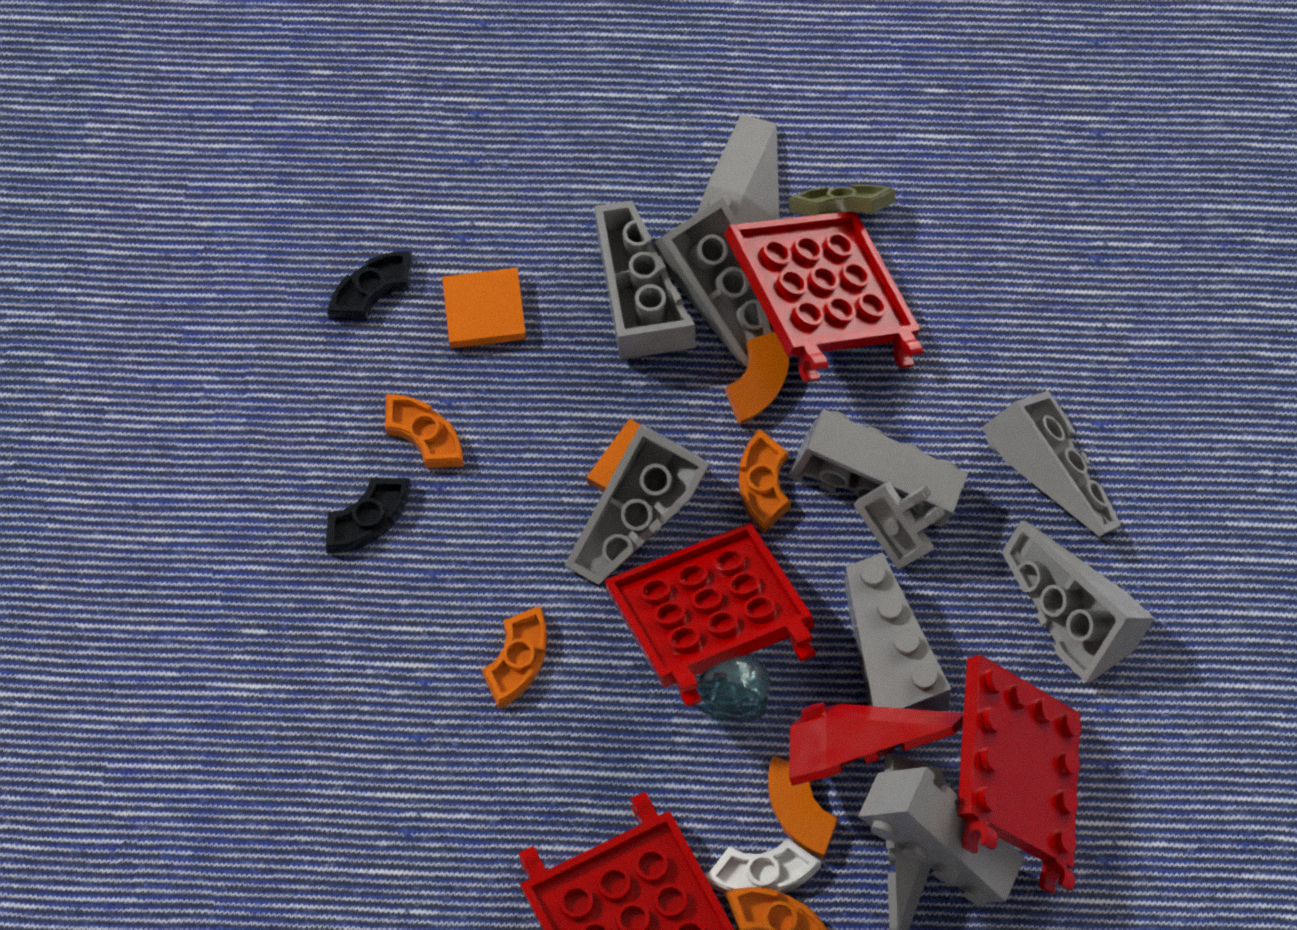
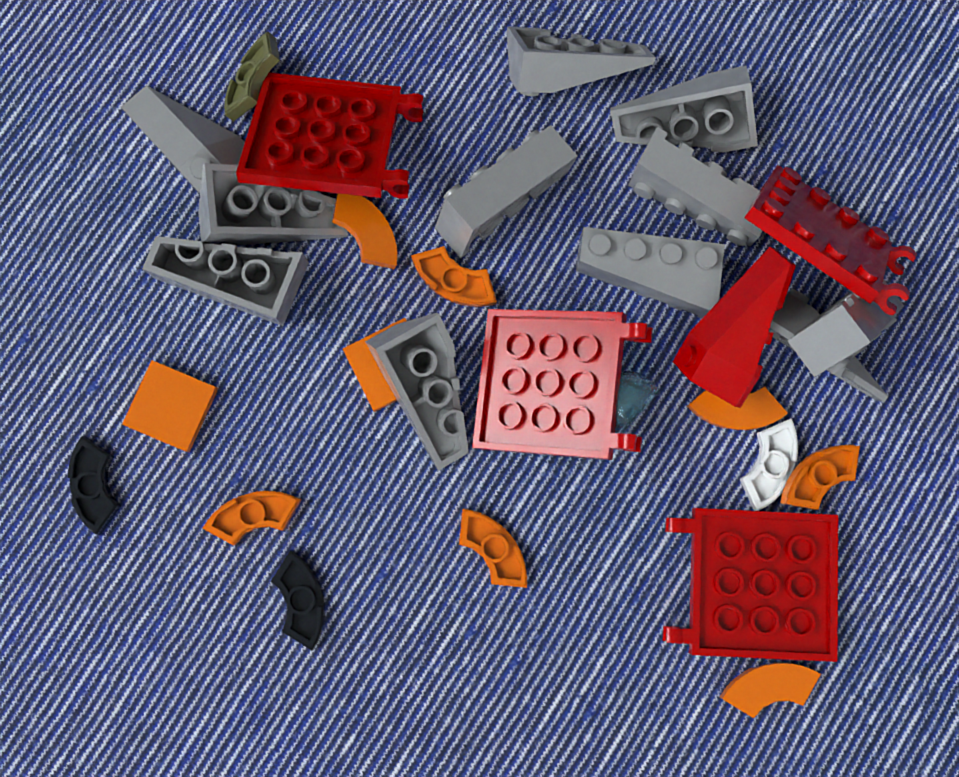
camera: 65 degrees left, 20 degrees up
light grey hinge [853,481,945,570] -> none
none -> light grey wedge [628,127,763,247]

